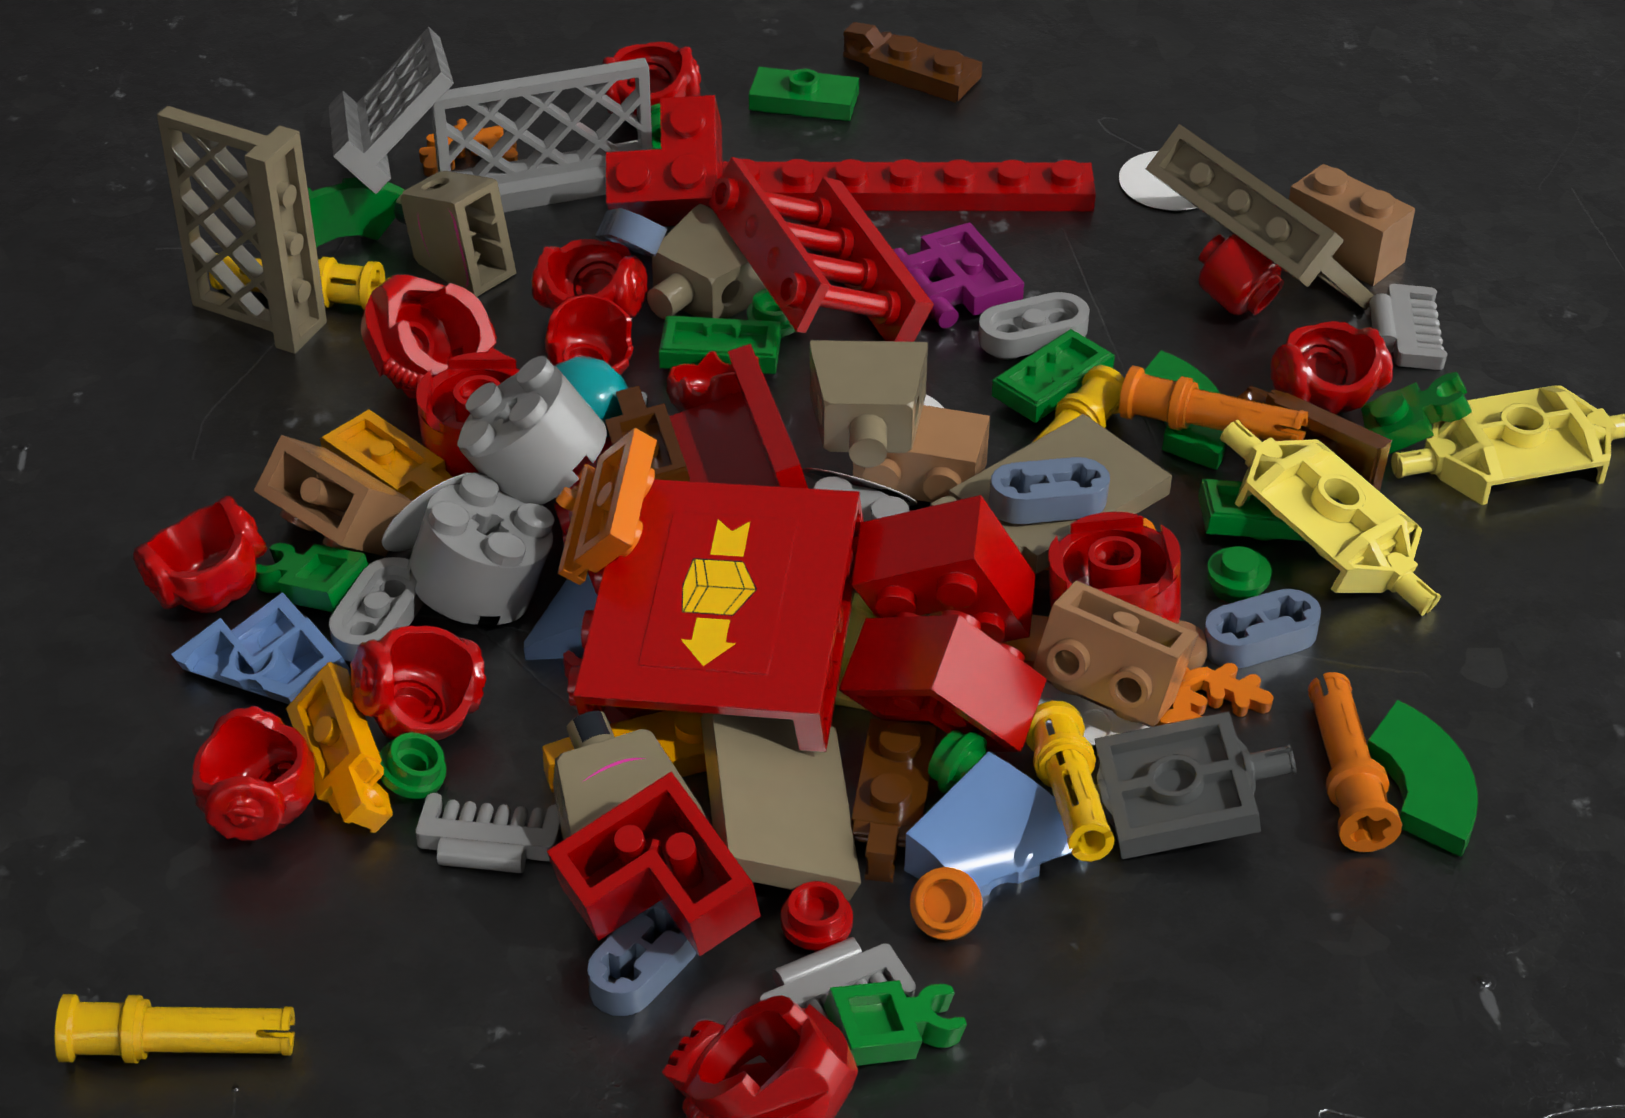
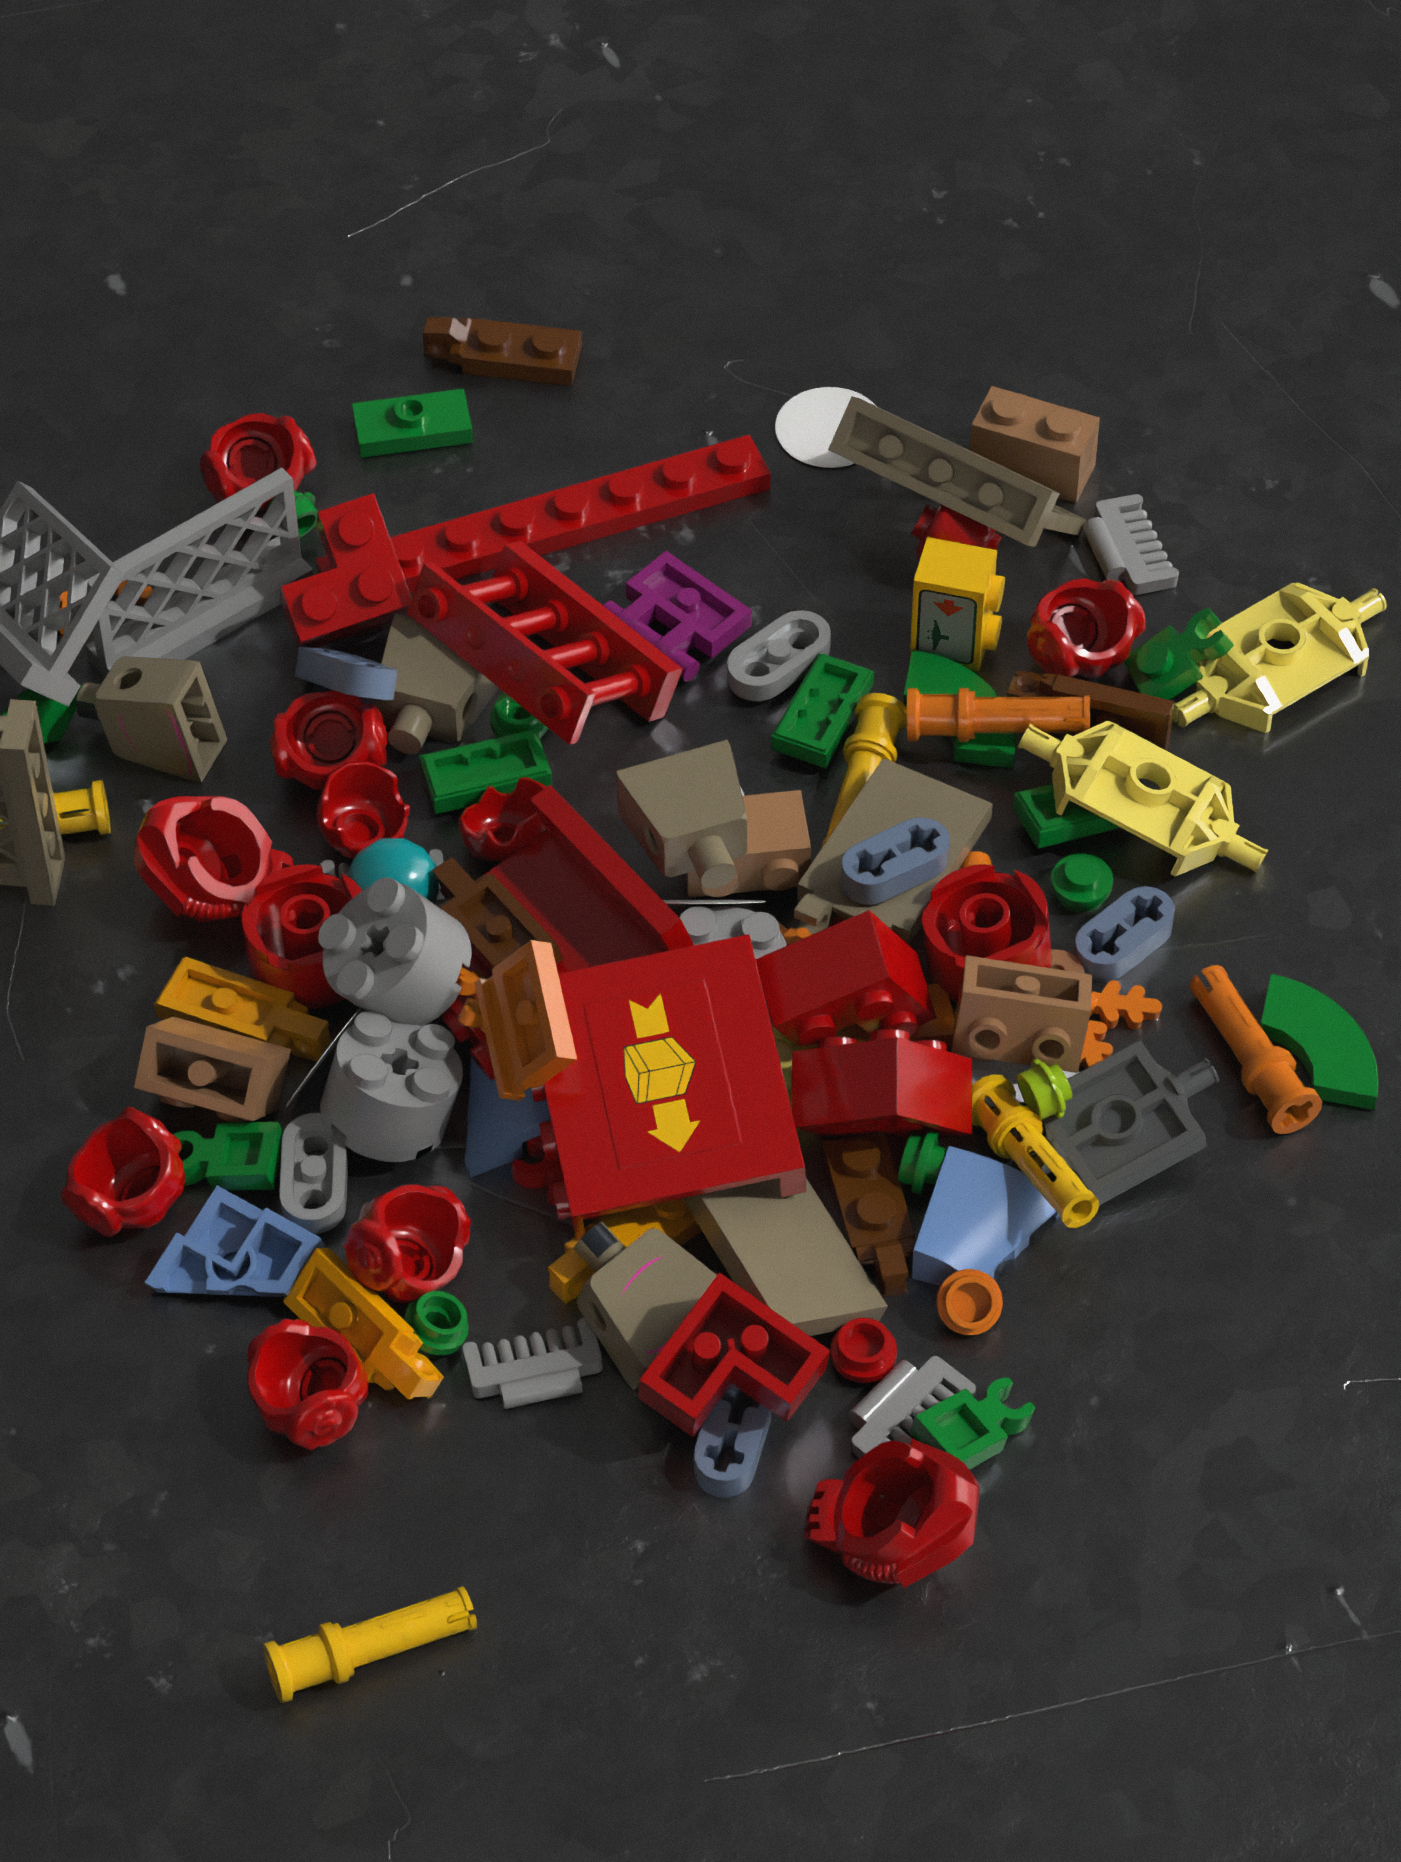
camera: 20 degrees left, 10 degrees up
none -> yellow brick [910,537,1005,672]
none -> lime plate [1017,1059,1072,1121]

